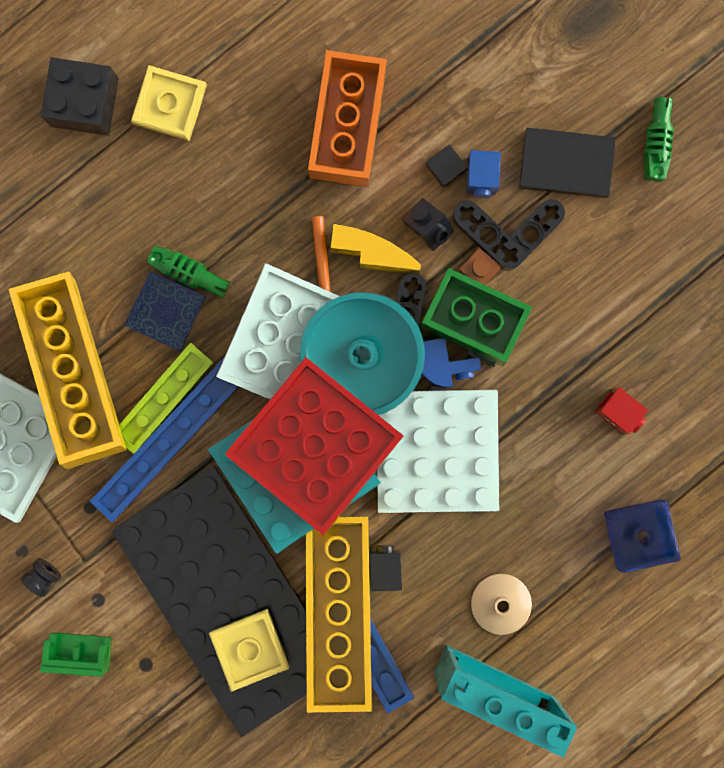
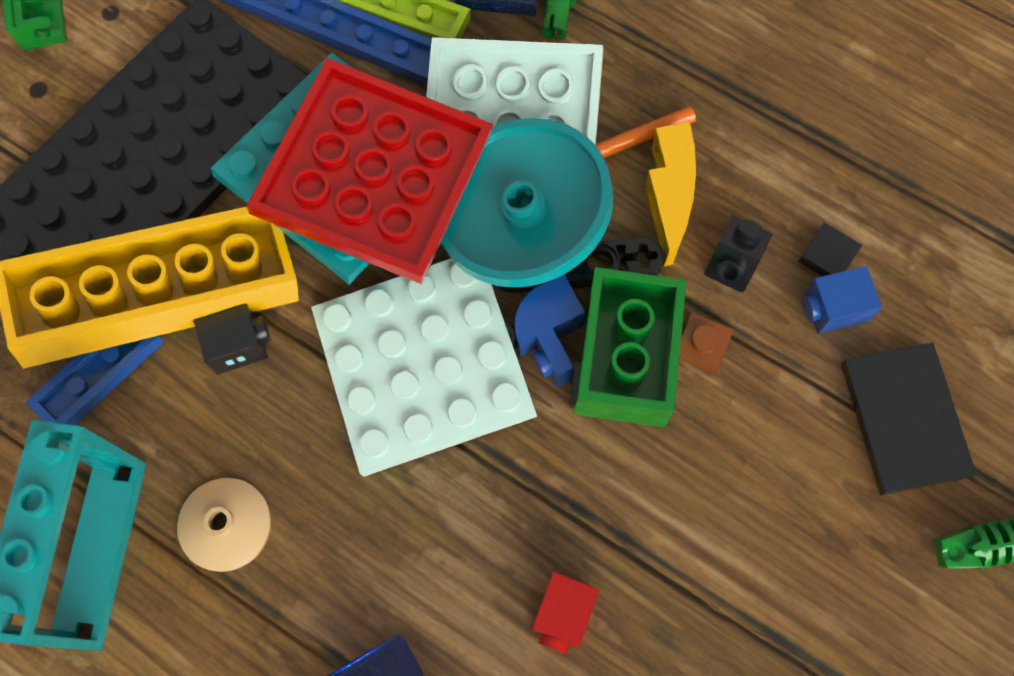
camera: 75 degrees right, 15 degrees down
light yellow plate [209,609,290,692] -> none
orange brick [308,50,387,187] -> none
black beam [452,199,565,271] -> none

